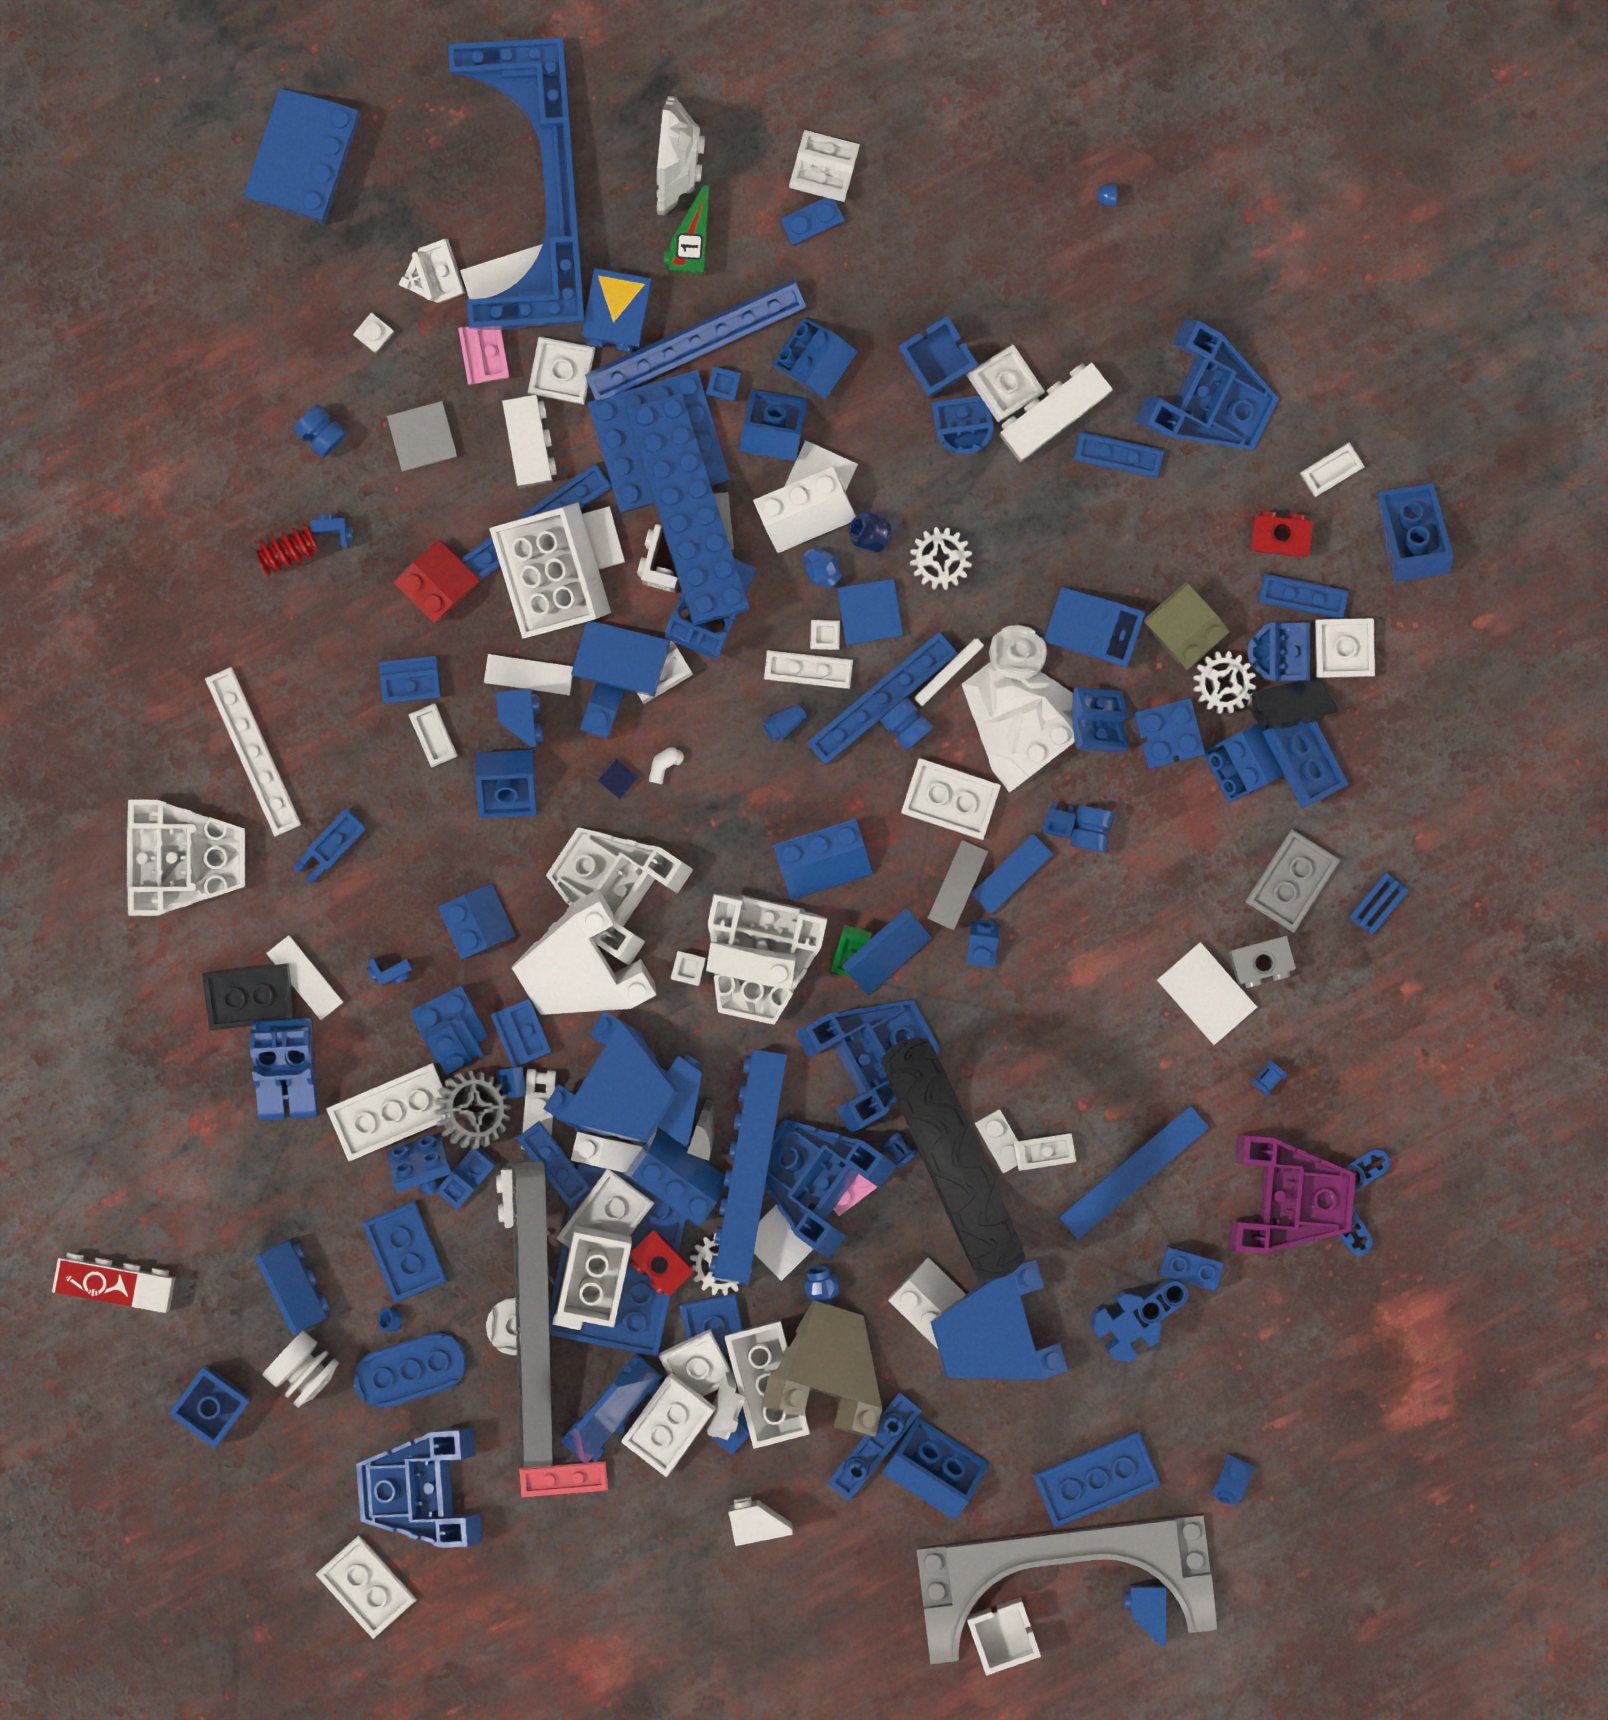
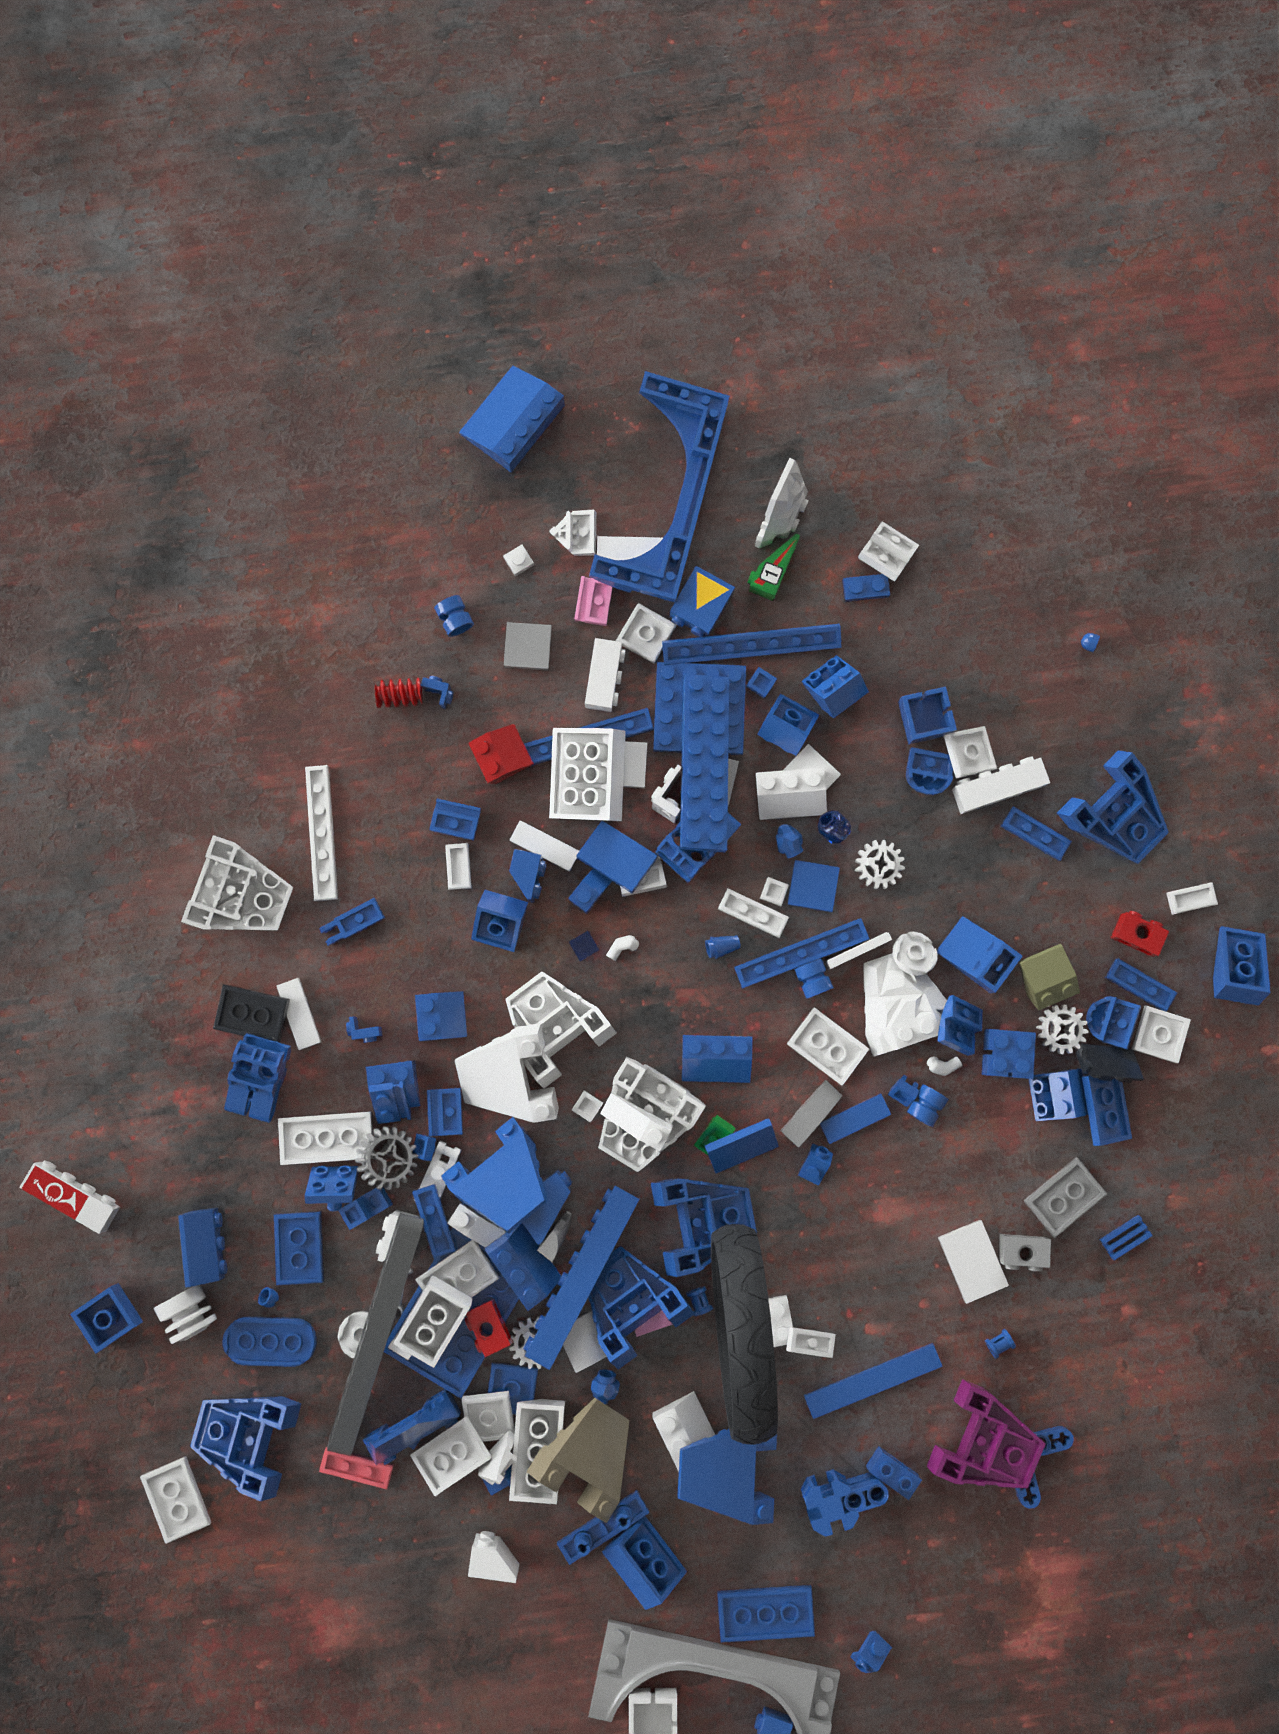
camera: 15 degrees right, 5 degrees down
none -> white arm [927,1056,962,1076]

